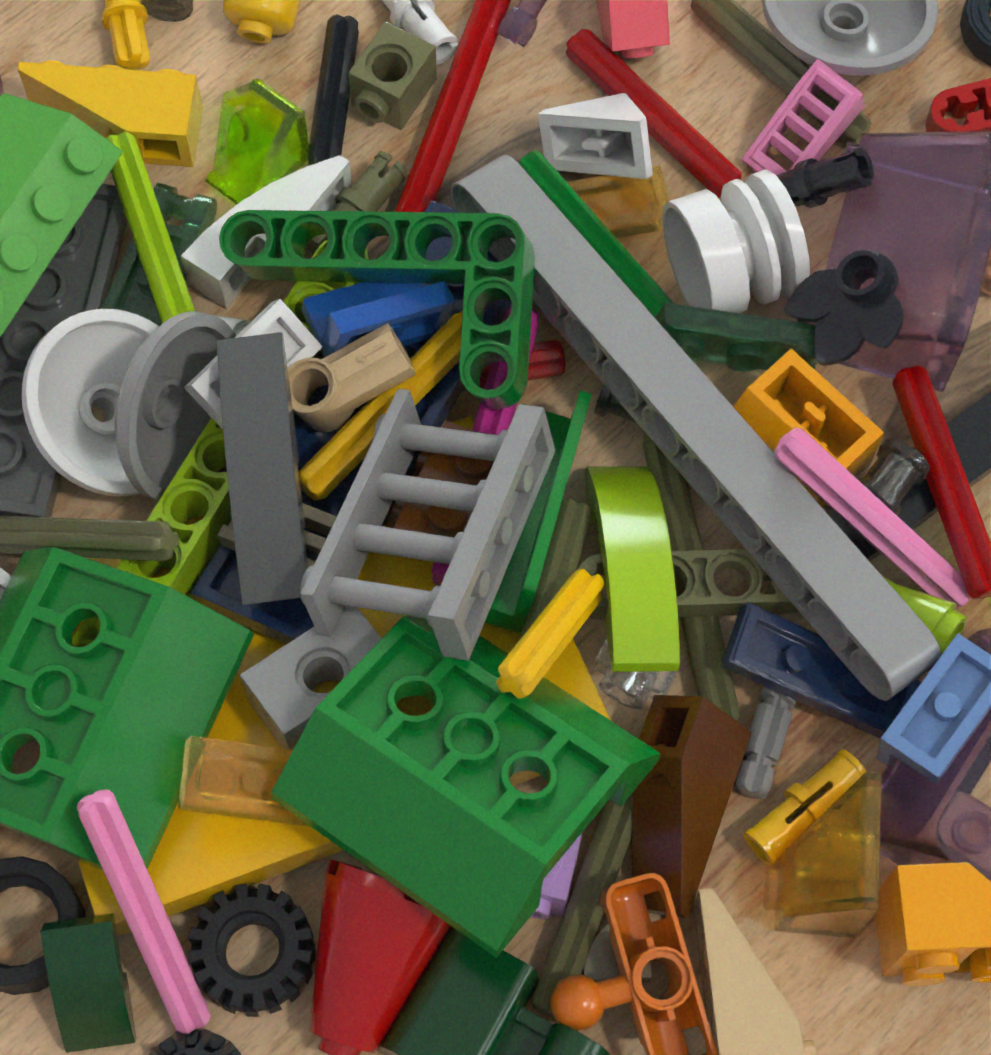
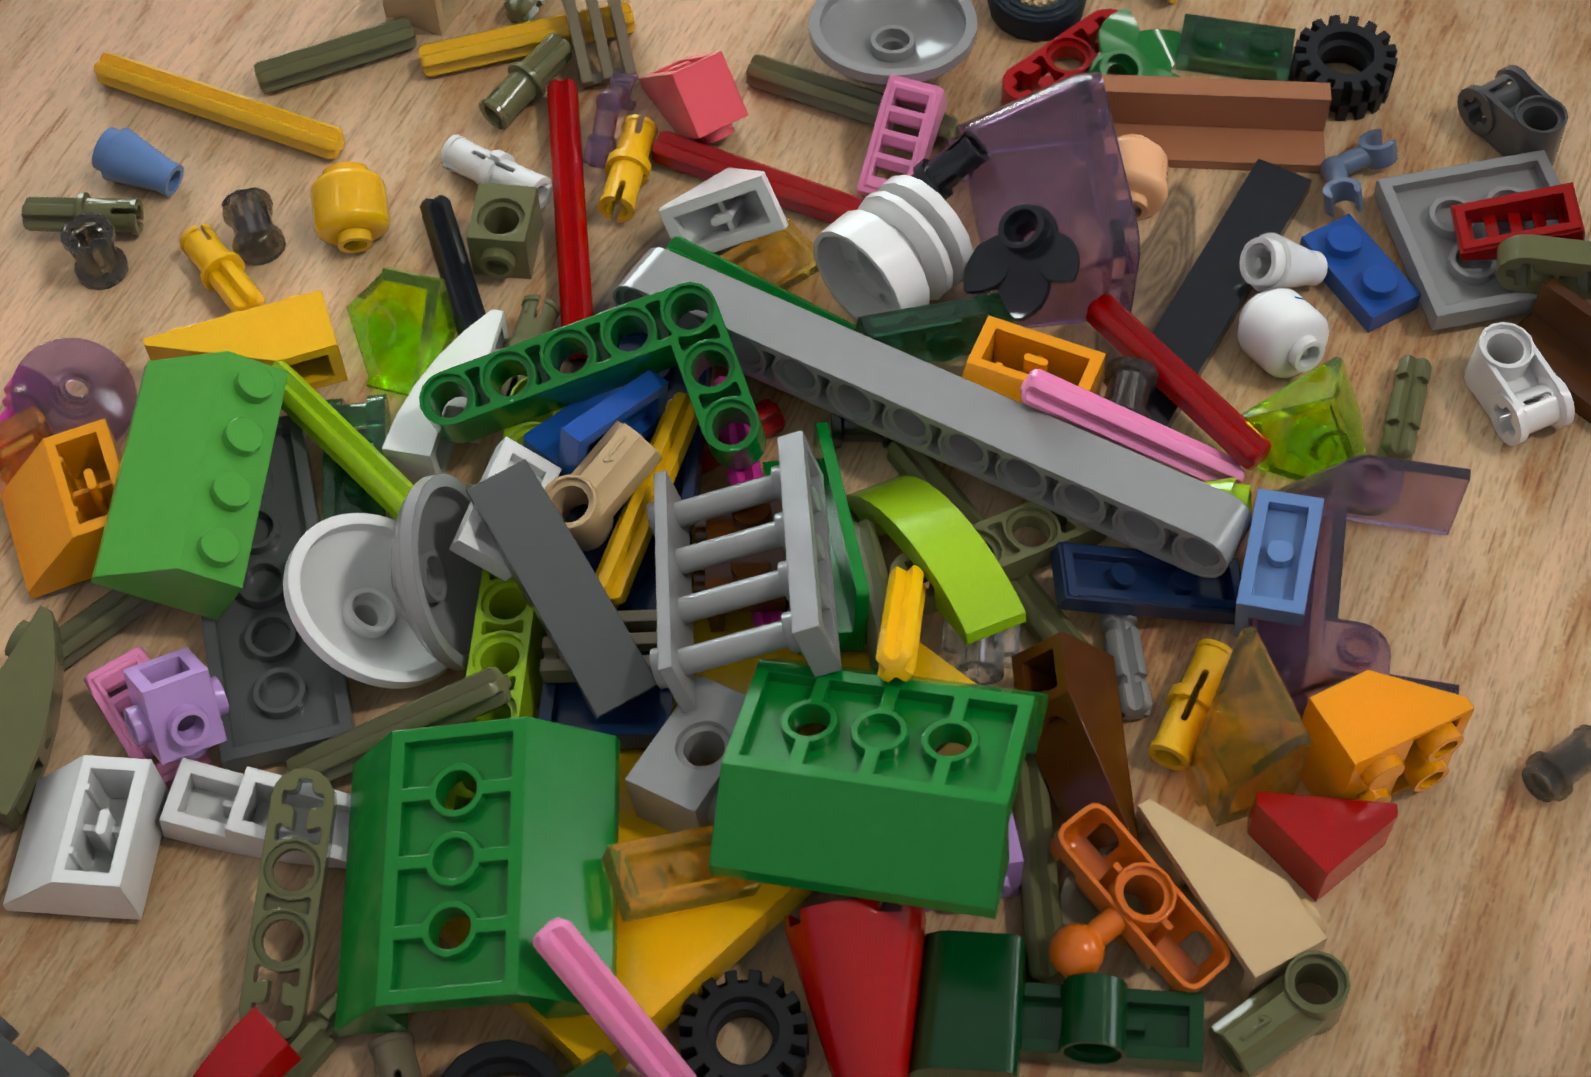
camera: 20 degrees left, 10 degrees down
none -> yellow pin [598,114,658,223]
none -> red slope [1247,791,1398,902]

